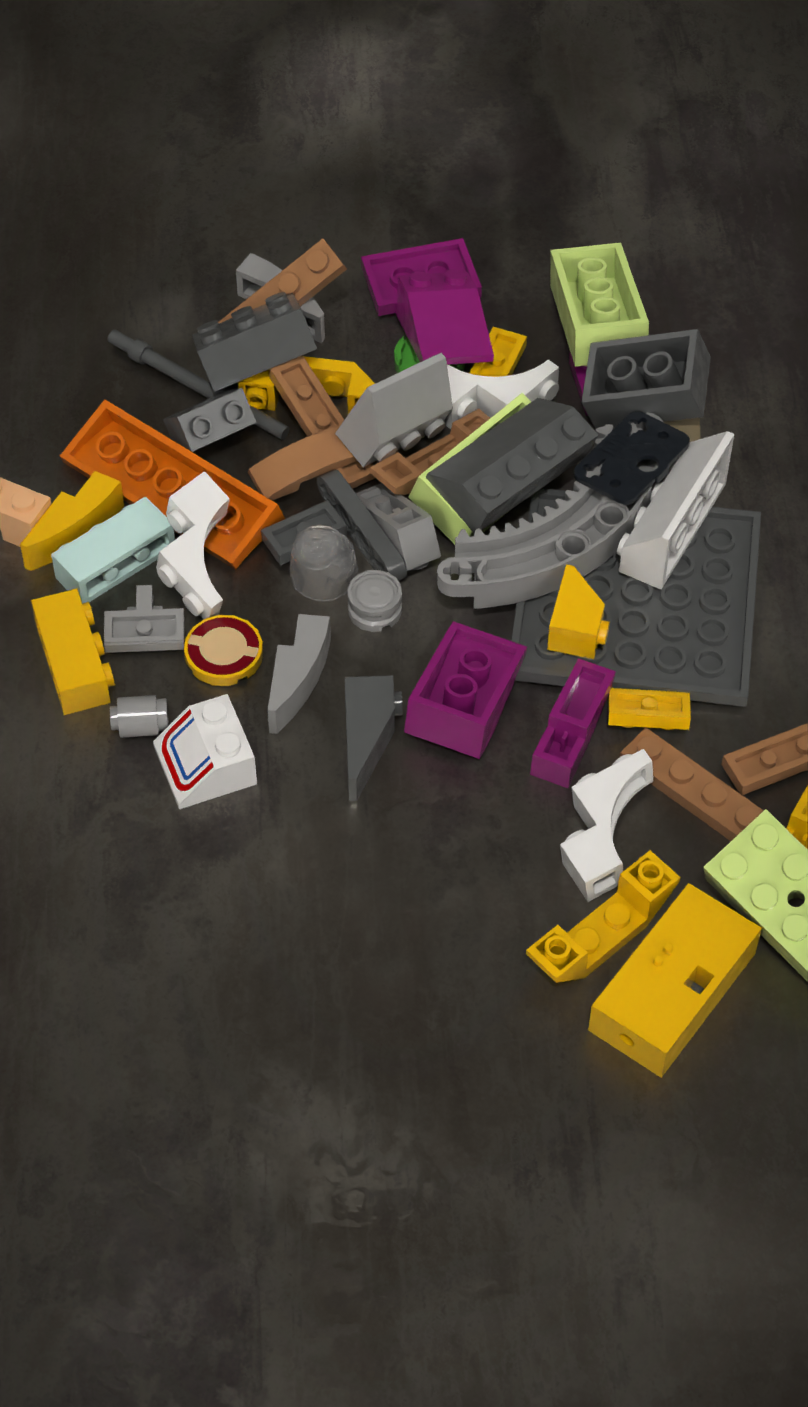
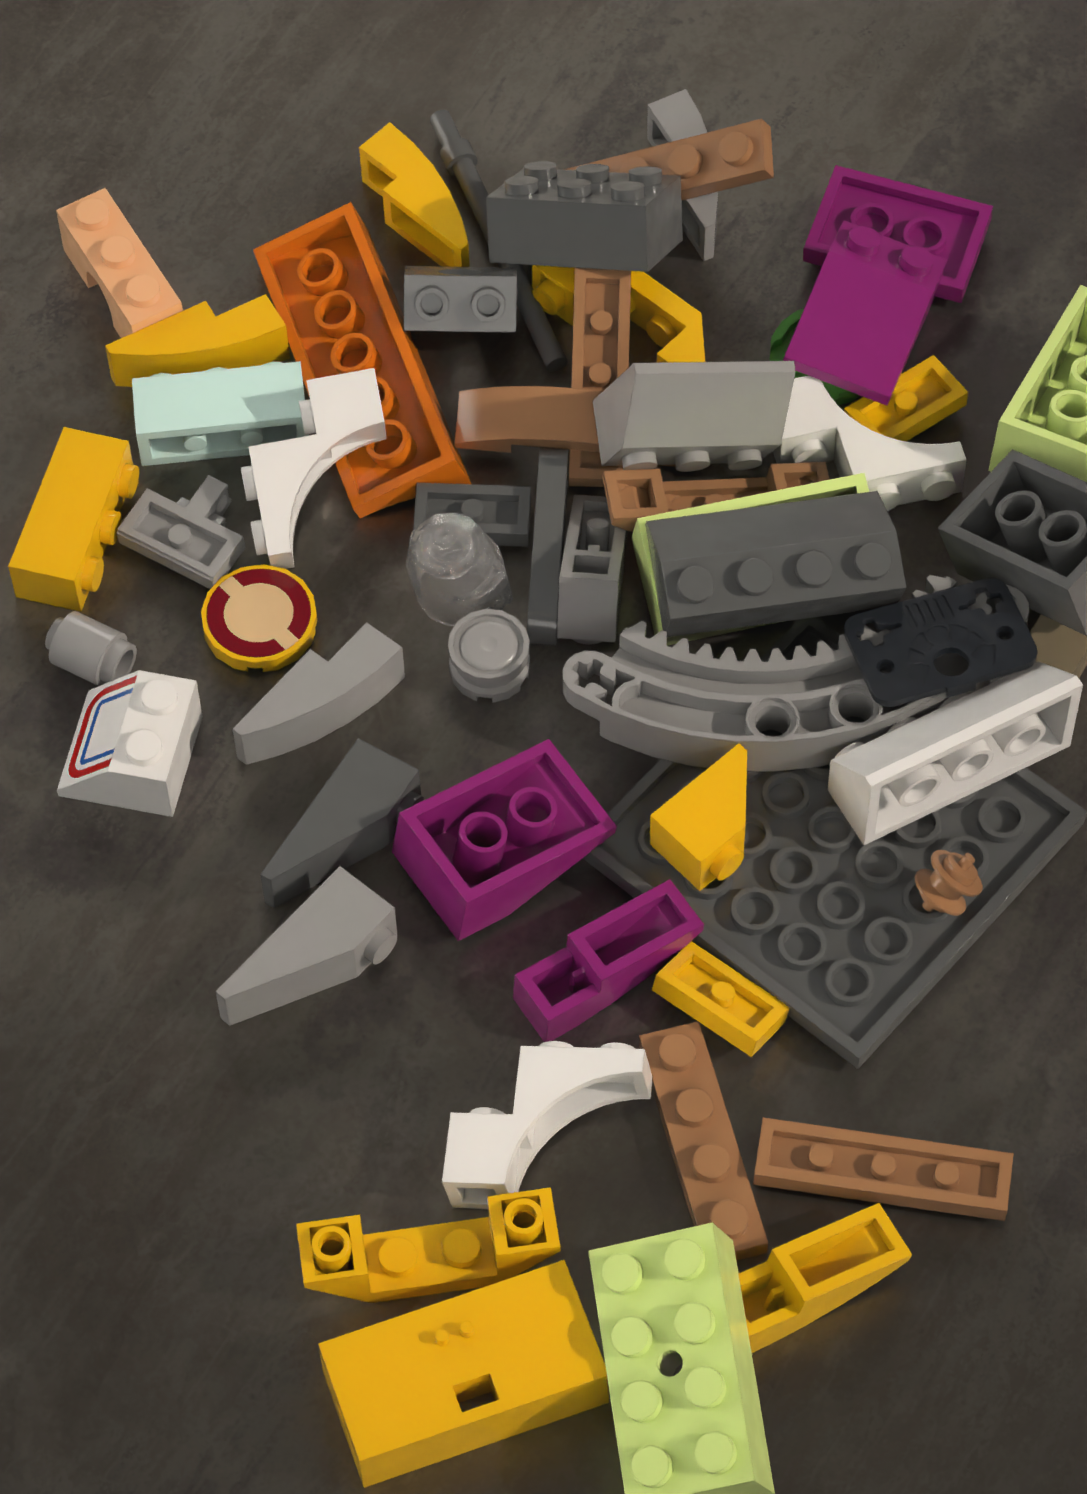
camera: 35 degrees right, 5 degrees up
none -> light grey slope [215,866,398,1026]
none -> yellow slope [359,122,470,267]
none -> medium nougat wheel [915,850,983,916]

